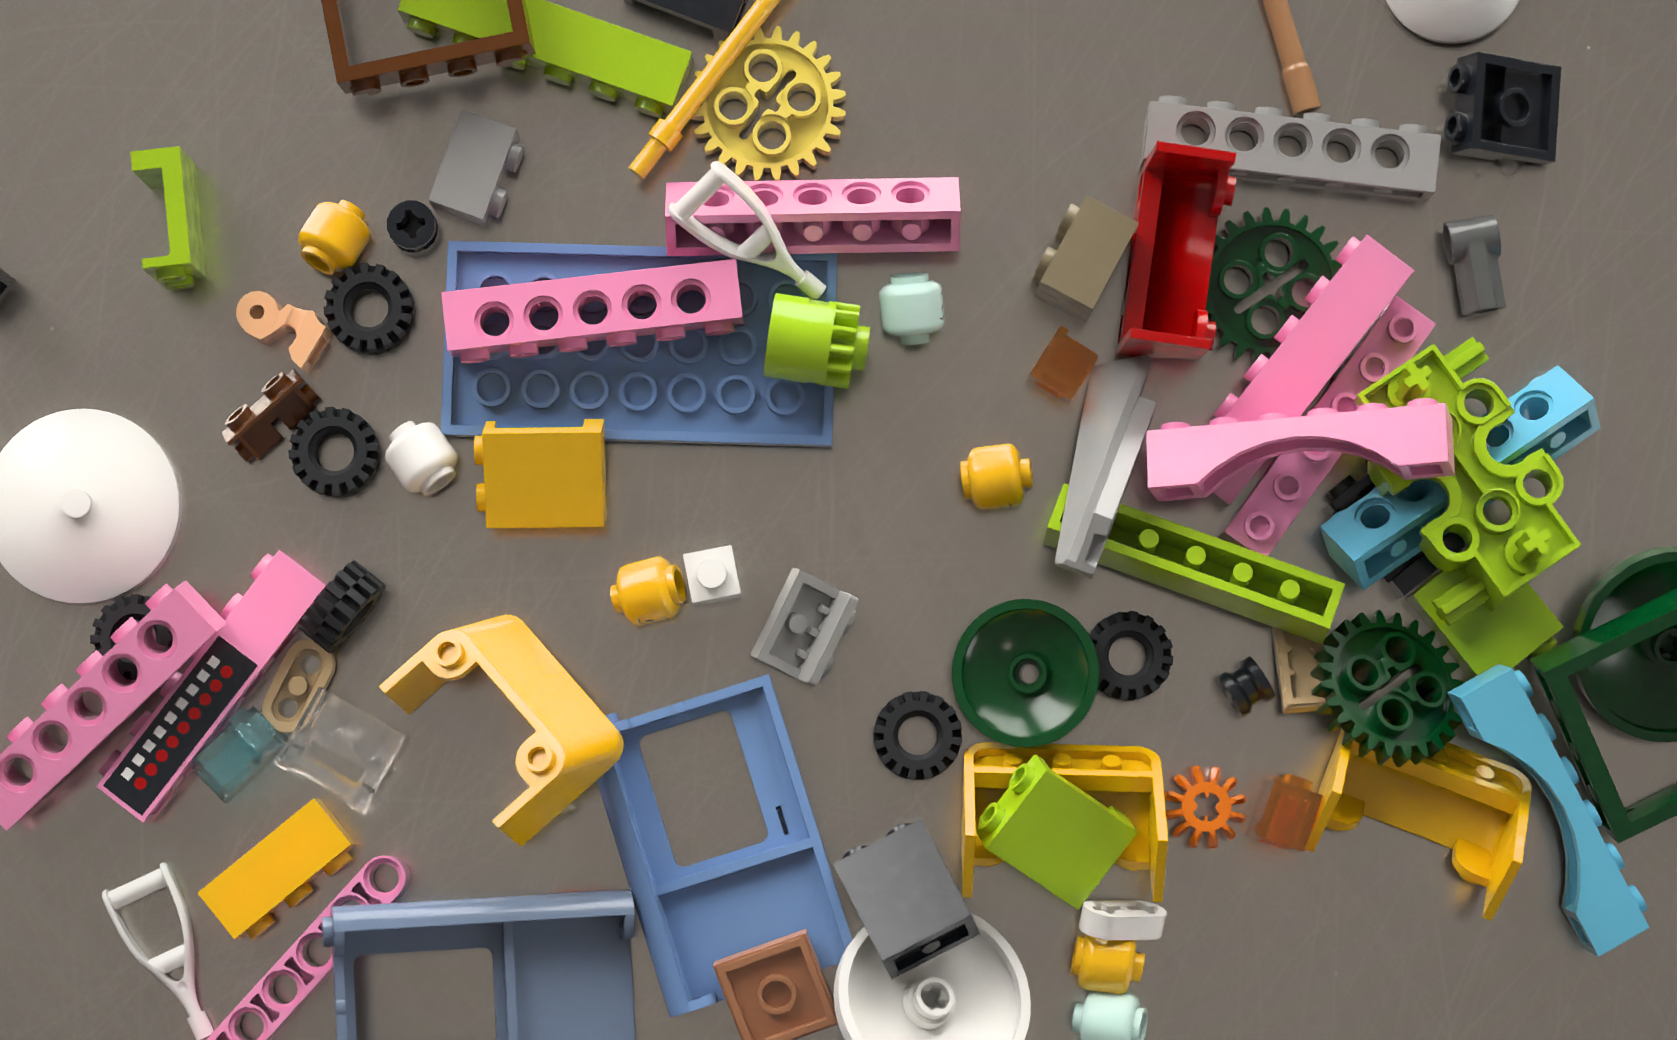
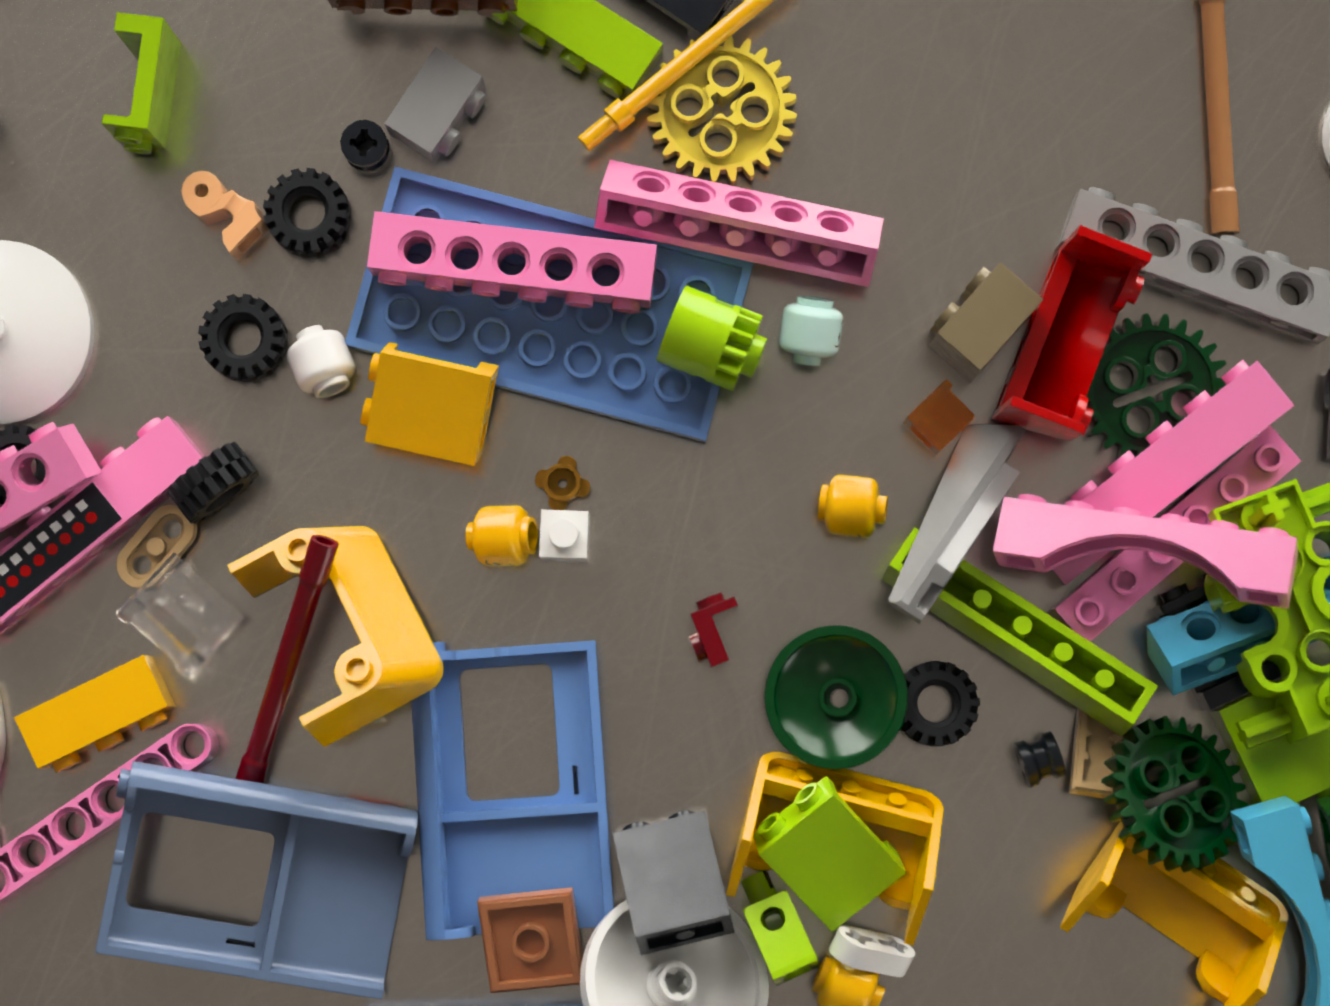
camera: 20 degrees right, 0 degrees up
clear light blue brick [192,706,287,805] -> none
reddish brown hinge [221,369,320,462] -> none
yellow head [298,200,371,275] -> none
white piece [668,161,826,300] -> none
light grey bracket [750,568,858,687] -> none
black tyre [873,691,963,780] -> none
orange gear [1164,766,1246,849] -> none
clear orange brick [1245,773,1323,852] -> none
none -> dark red piece [235,535,339,784]
none -> pearl gold plate [535,456,590,510]
none -> dark red bracket [689,592,738,668]
none -> lime torso [741,870,820,986]

